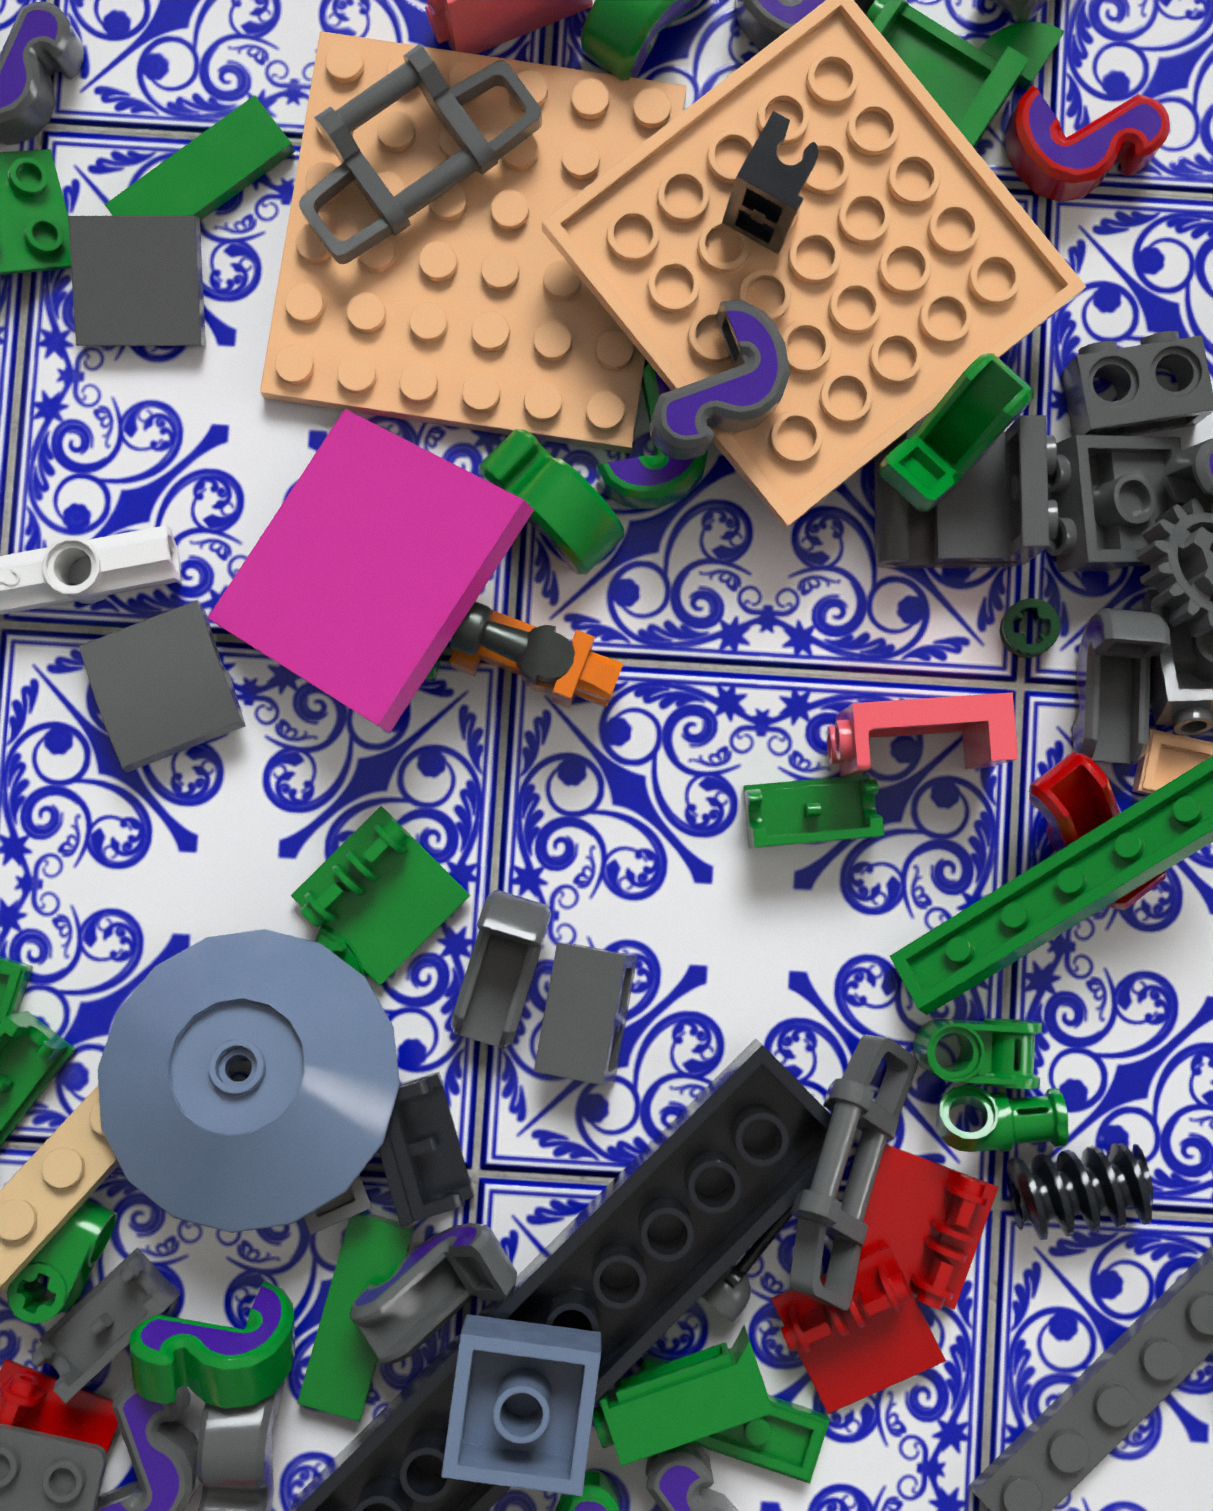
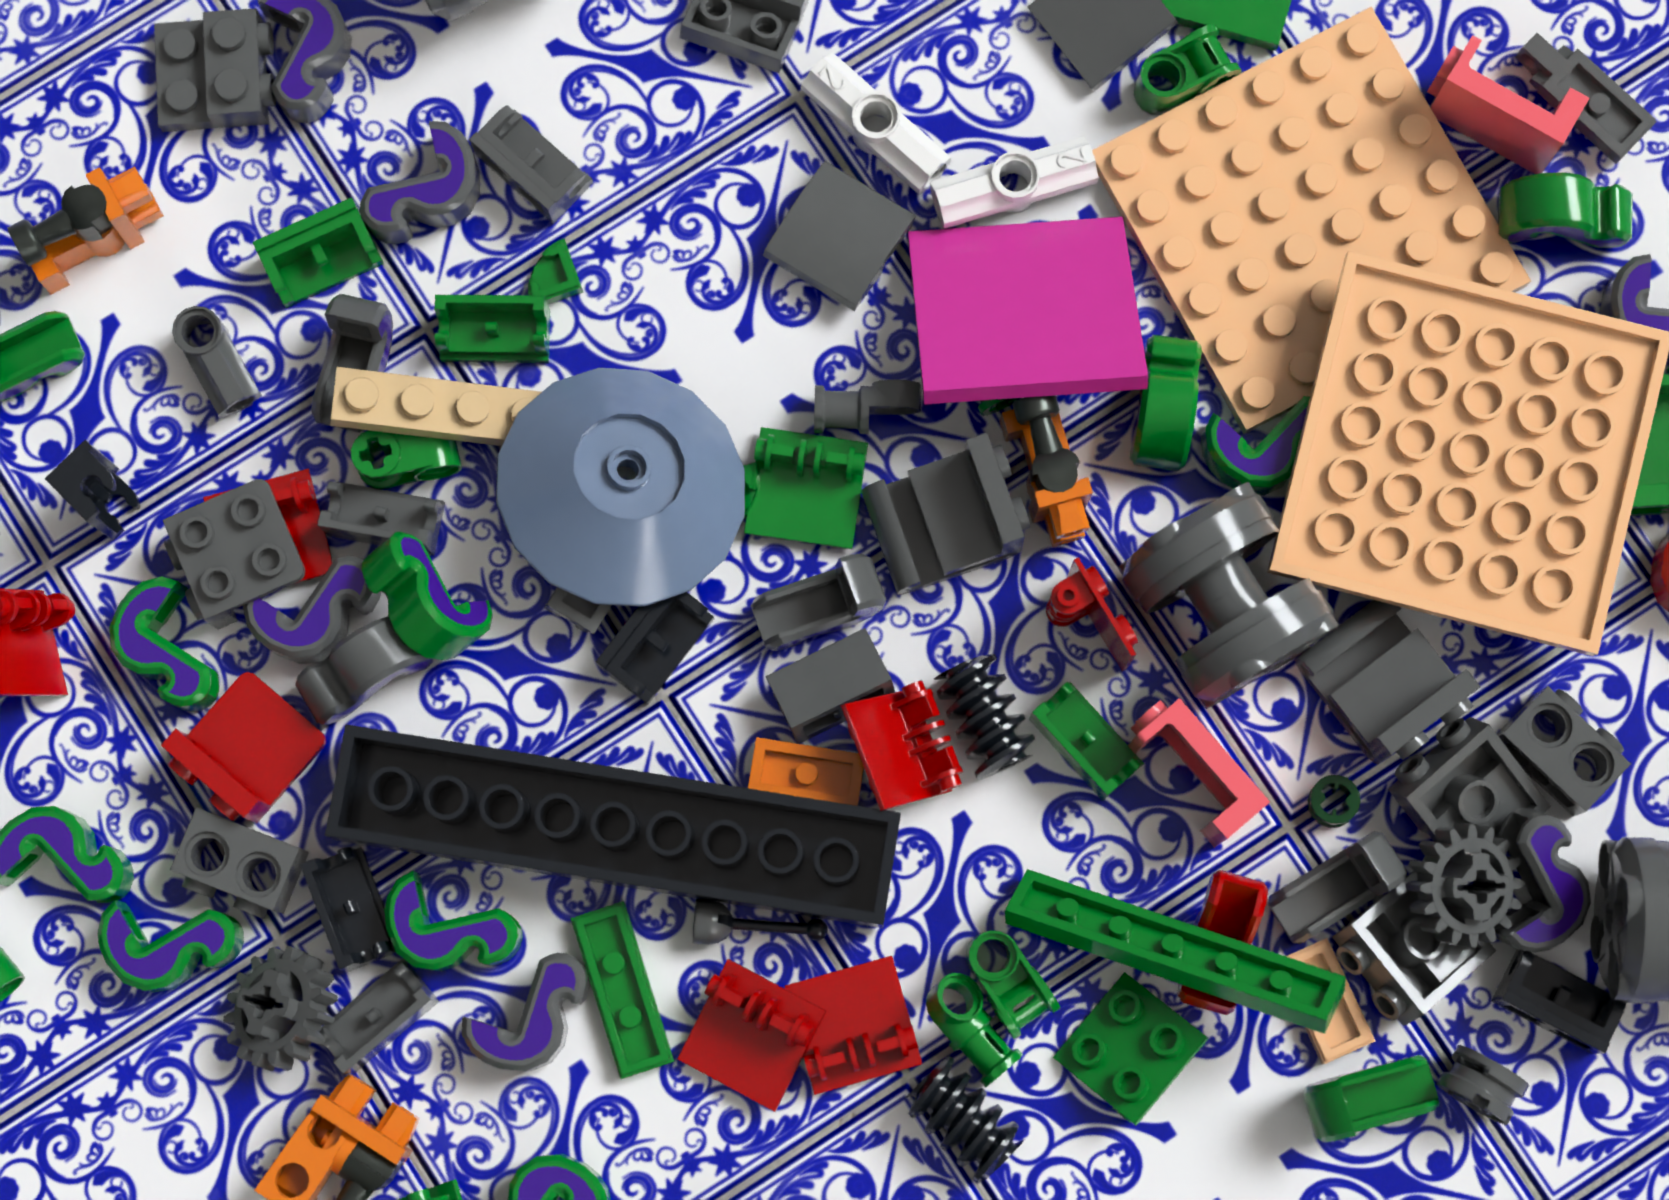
camera: 60 degrees right, 5 degrees down
green tile [297,1212,415,1422] -> none
dark grey bar [299,44,542,264] -> none
dark grey animal [350,1223,517,1364] -> none
sand blue brick [441,1314,601,1496] -> none
green window [593,1325,774,1466] -> none
dark grey animal [649,300,790,460] -> none
black hinge [722,111,818,254] -> none
dark grey bar [790,1035,918,1310] -> none
green animal [879,353,1033,512] -> none
none -> orange plate [748,737,864,806]
none -> dark grey connector [814,380,921,434]
none -> red hinge [841,680,963,811]
none -> dark grey piece [861,433,1030,595]
none -> white piece [930,136,1099,229]
none -> black piece [934,654,1035,780]
none -> red hinge [1046,557,1138,672]
none -> green hinge [1053,972,1209,1126]
none -> dark grey piece [1118,482,1340,709]
none -> green piece [1134,24,1242,115]

